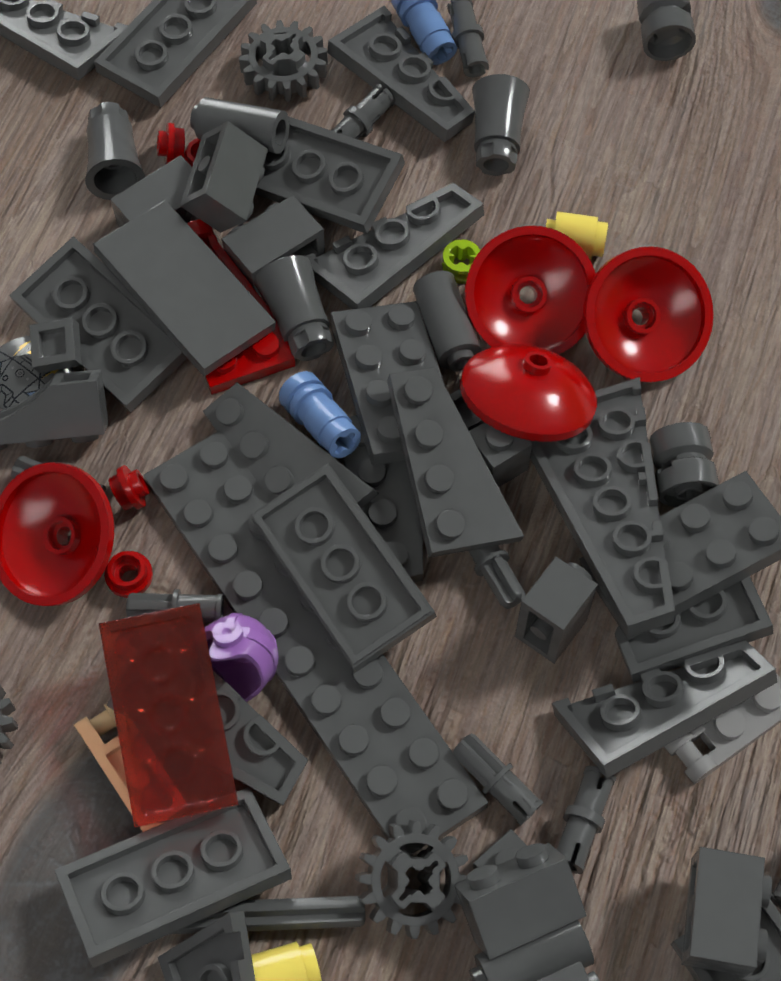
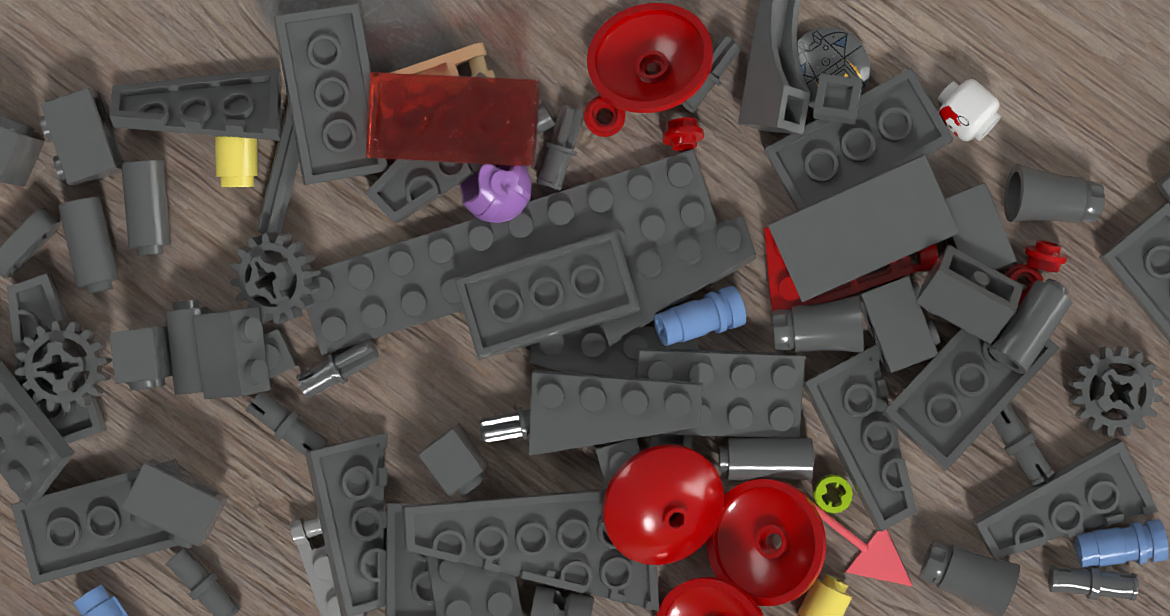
camera: 105 degrees right, 25 degrees up
none -> coral piece [811,500,913,587]
none -> white head [937,79,1001,141]

